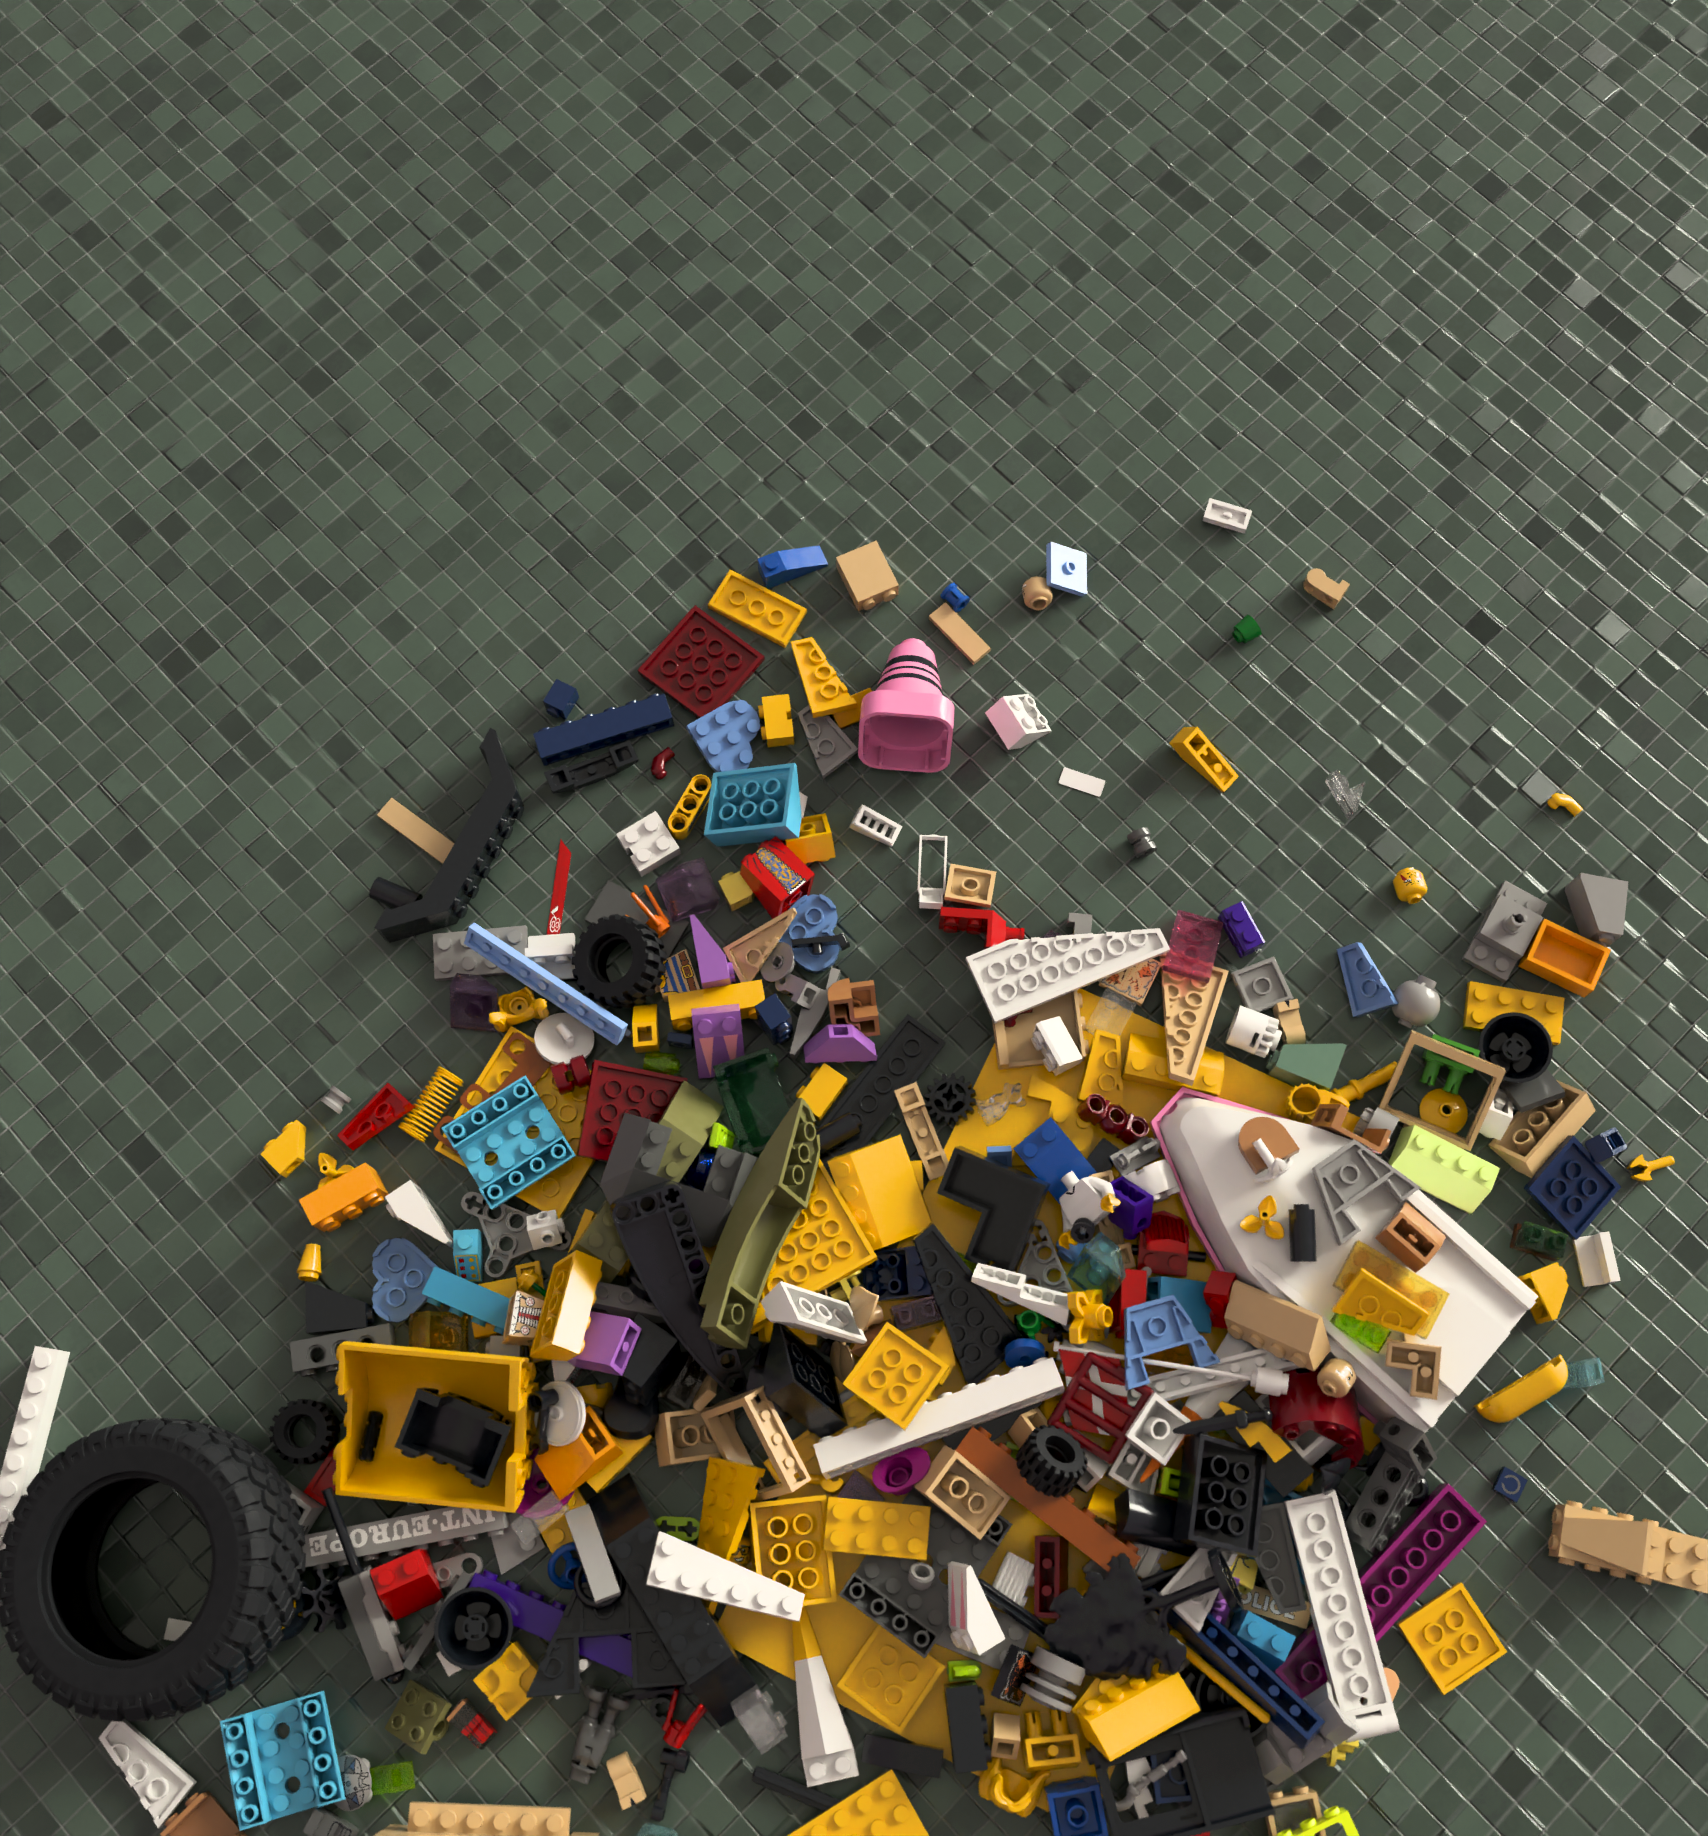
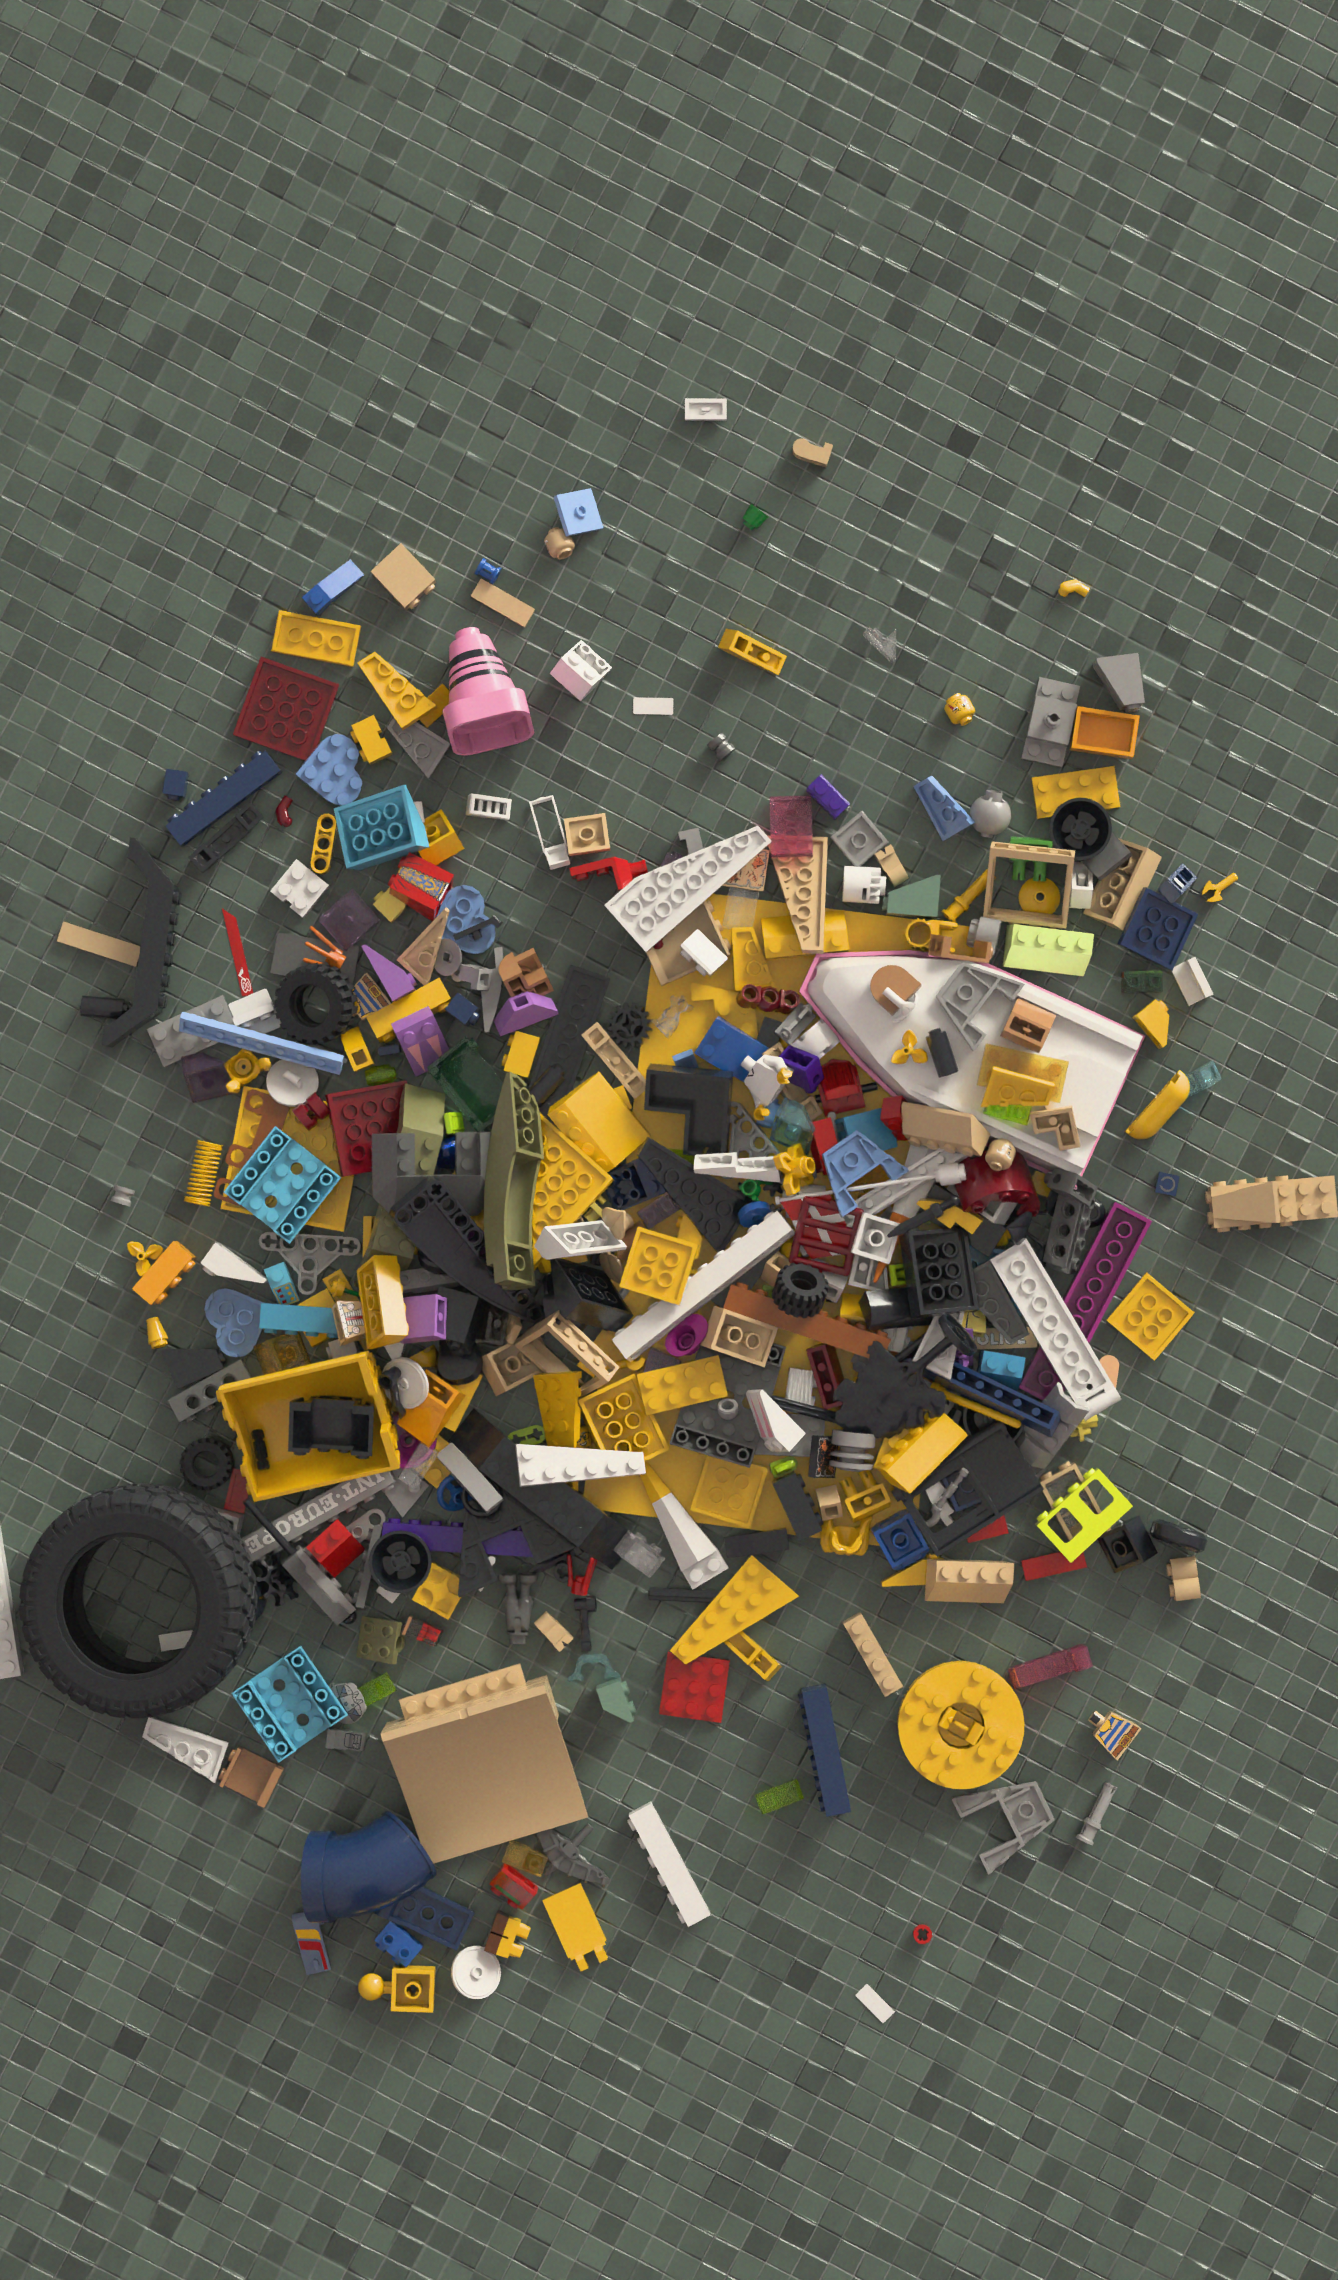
camera: 20 degrees left, 15 degrees up
yellow slope [261,1120,306,1178] -> none
red wing [337,1083,415,1151] -> none
white brick [526,1209,566,1250] -> none
black bush [1071,1218,1095,1244] -> none

